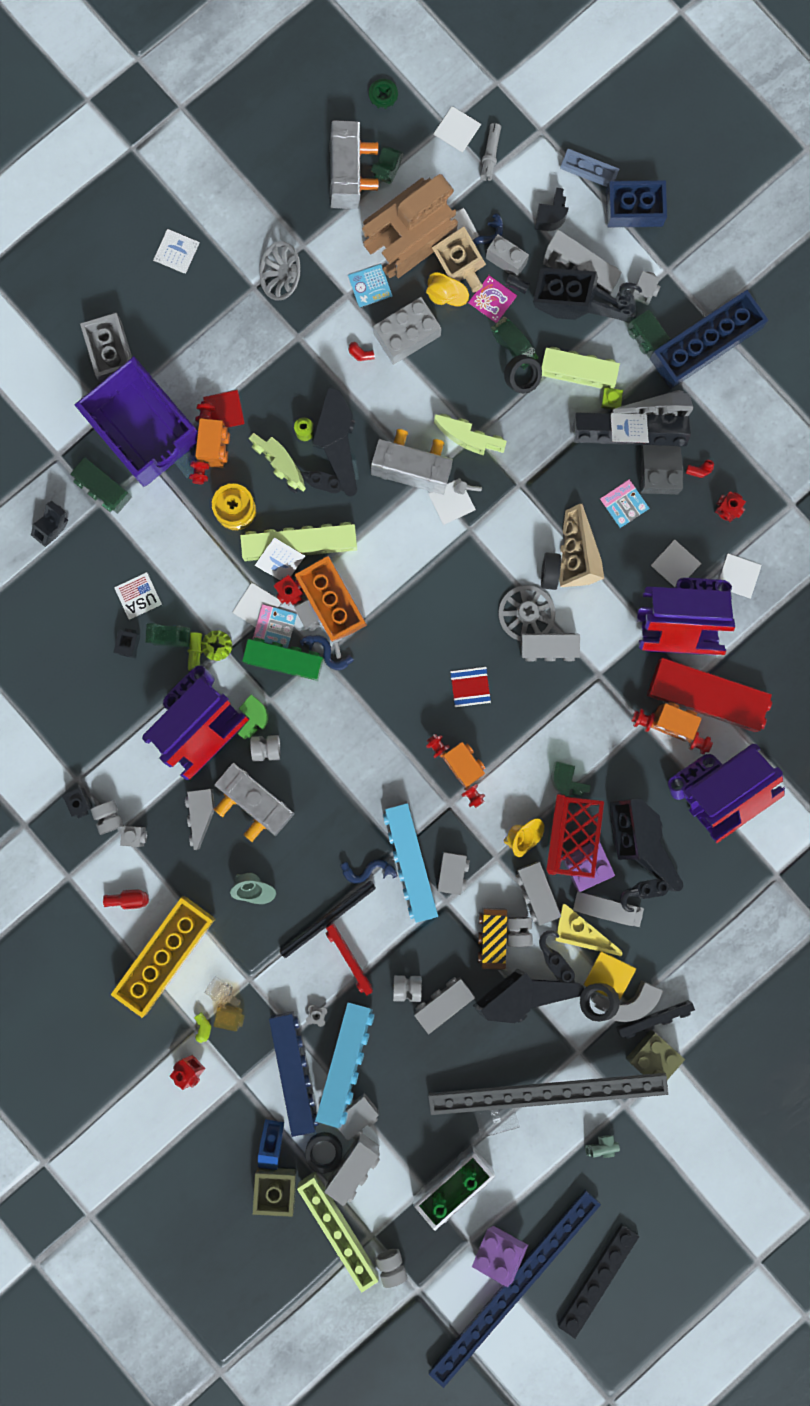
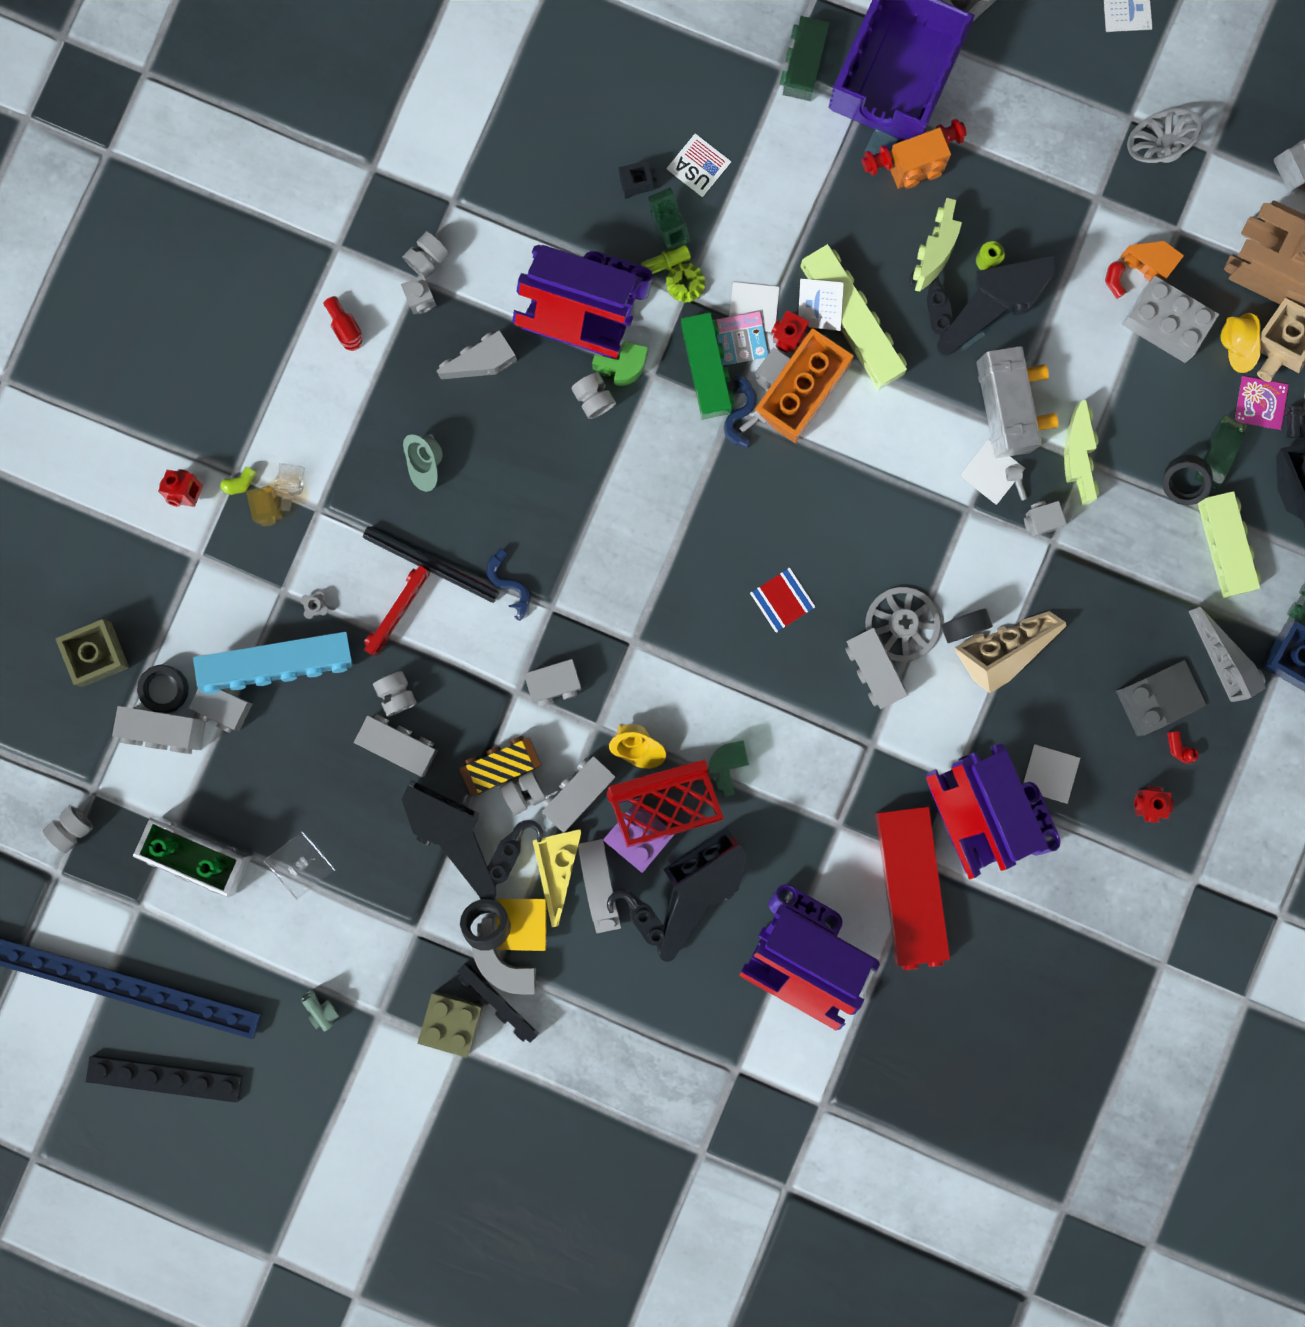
camera: 70 degrees right, 0 degrees up
black brick [31,500,68,547] -> none
black brick [62,788,92,819] -> none
yellow brick [111,896,216,1018] -> none
red sticker [203,390,245,428] -> none
yellow wheel [212,484,256,530] -> none
flat silver piece [213,763,295,842] -> none
blue slope [258,1119,284,1170] -> none
dark blue brick [269,1011,319,1137] -> none
yellowish green brick [297,1171,379,1293] -> none
medium azure sticker [348,264,392,308] -> none
medium azure brick [383,803,438,923] -> none
orange brick [426,734,486,808] -> none
dark grey plate [429,1073,669,1115] -> none
medium lavender brick [472,1226,528,1287] -> none
black brick [573,412,691,446] -> none
sticker [600,479,650,528] -> none
lime plate [601,388,623,410] -> none
white sticker [611,413,649,443] -> none
orange brick [631,702,713,755] -> none
white sticker [719,554,762,599] -> none
none -> light grey brick [1024,501,1067,537]
none -> orange slope [1120,241,1184,281]

